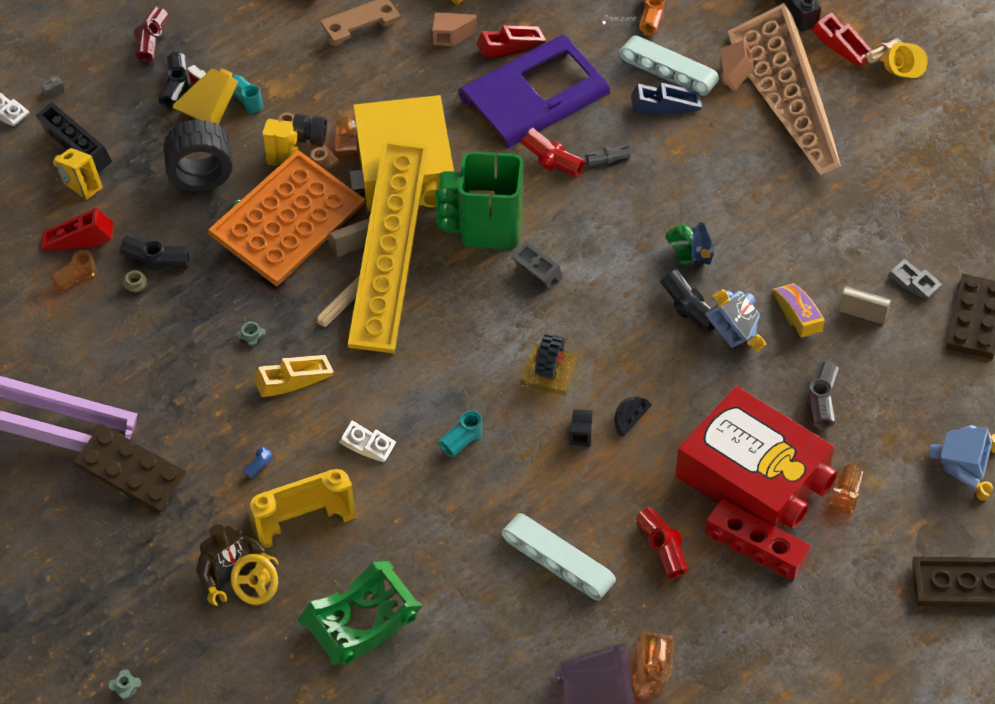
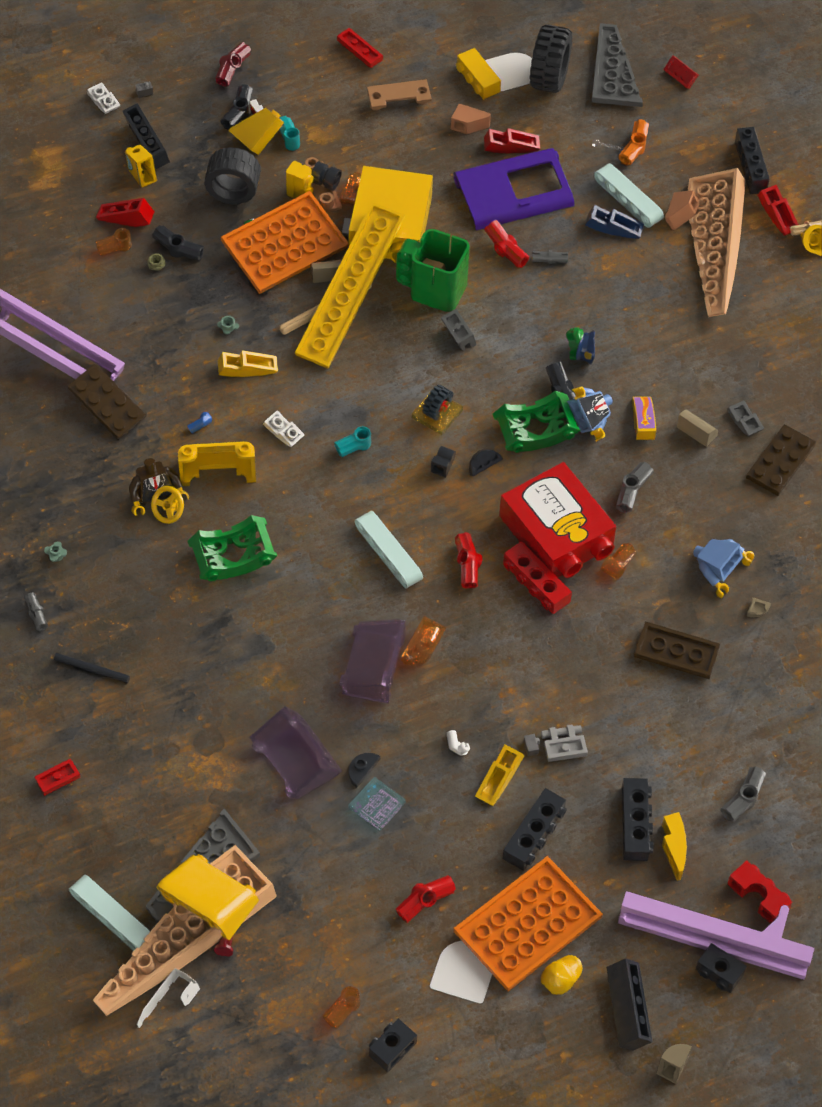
camera: 15 degrees right, 5 degrees up
none -> green fence [493,391,580,453]

